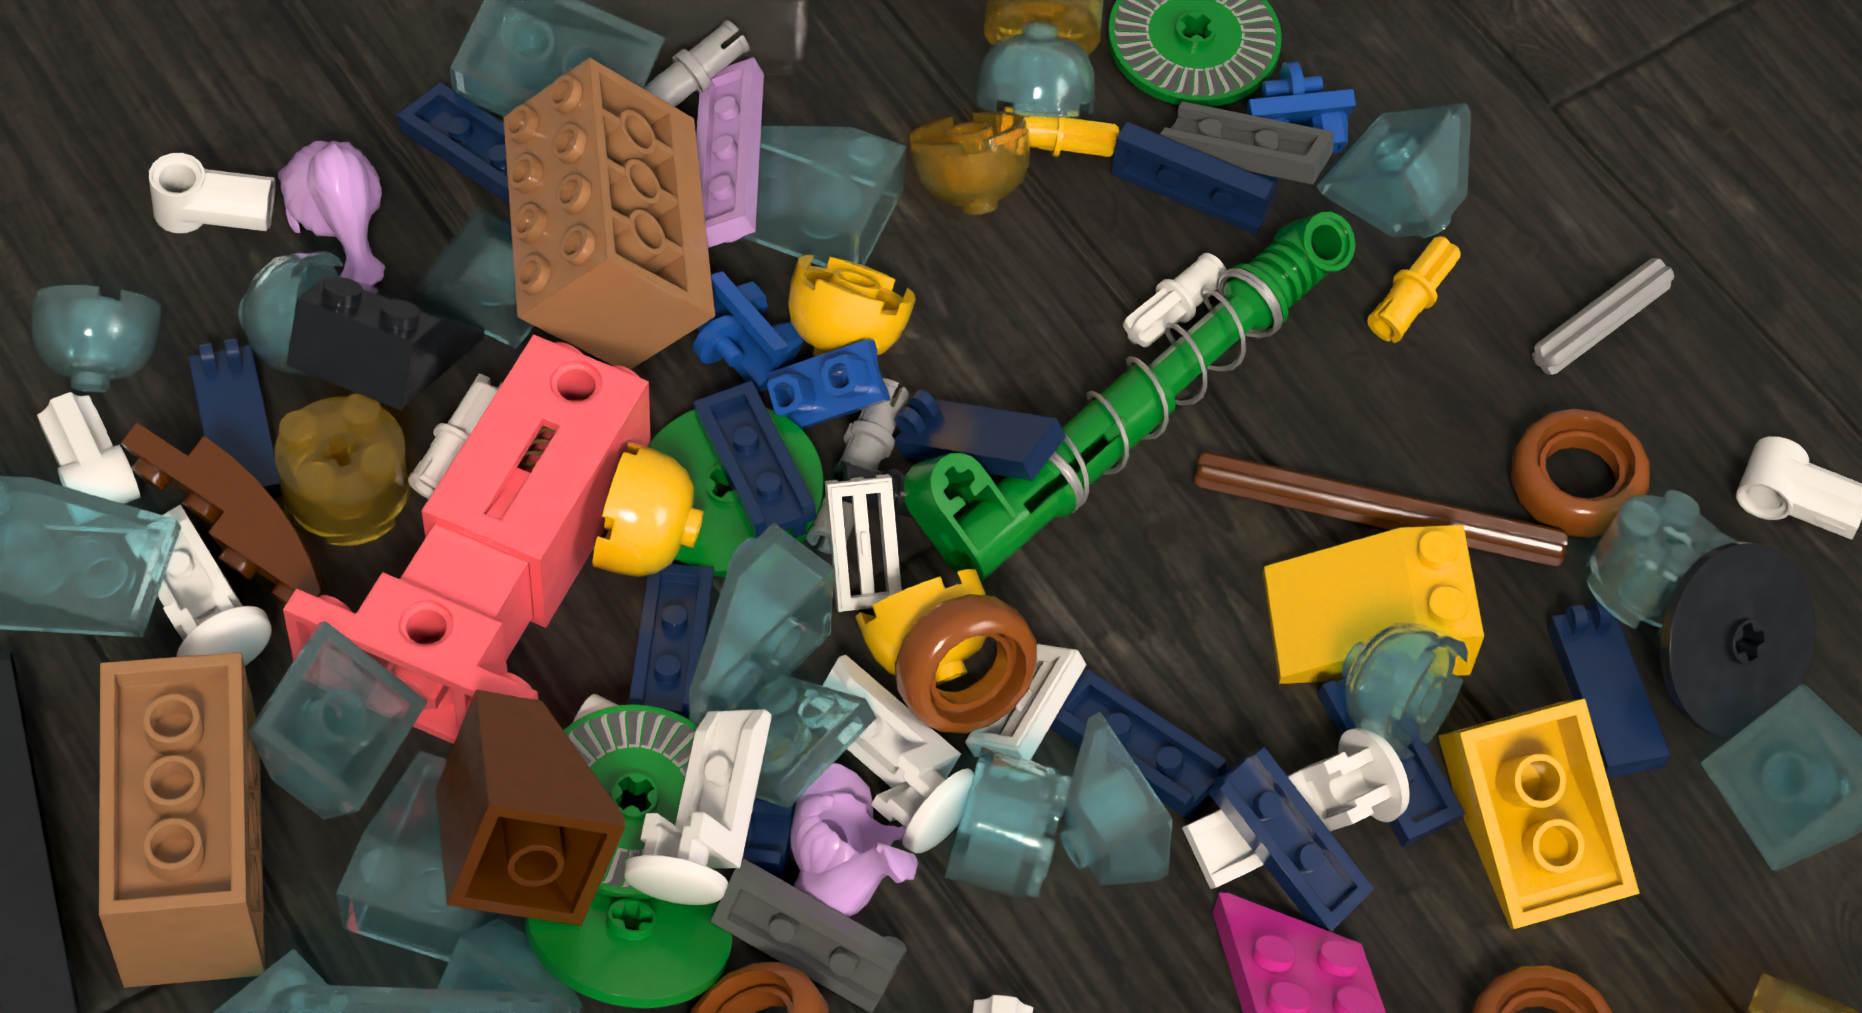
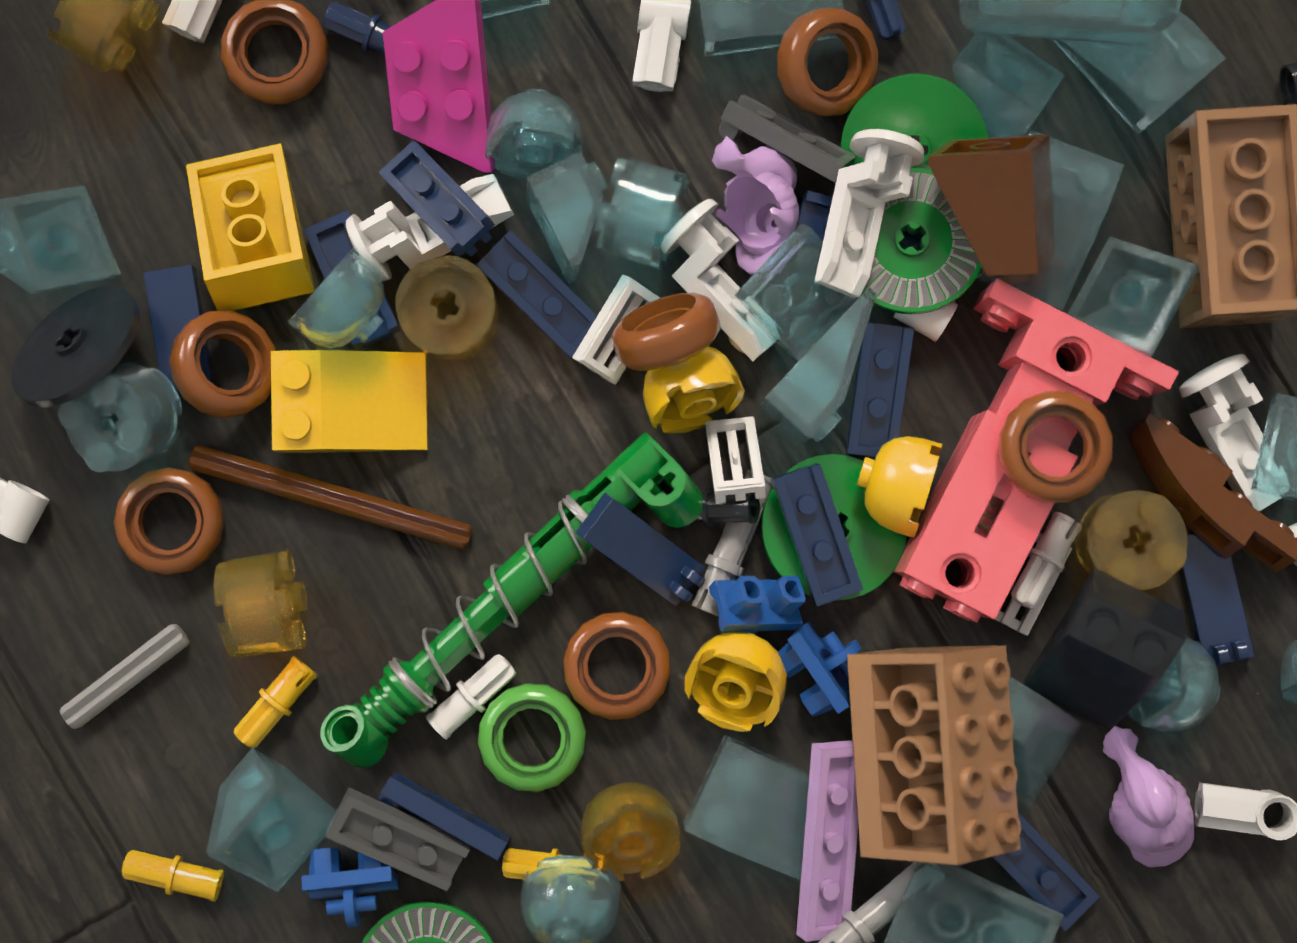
camera: 170 degrees left, 30 degrees up
none -> yellow axle [122,850,224,902]
none -> dark orange wheel [169,310,276,418]
none -> clear yellow brick [214,550,307,658]
none -> clear yellow brick [395,255,499,360]
none -> bright green wheel [478,683,586,792]
none -> clear light blue cylinder [485,89,584,181]
none -> dark orange wheel [563,612,671,720]
none -> dark orange wheel [999,391,1112,503]

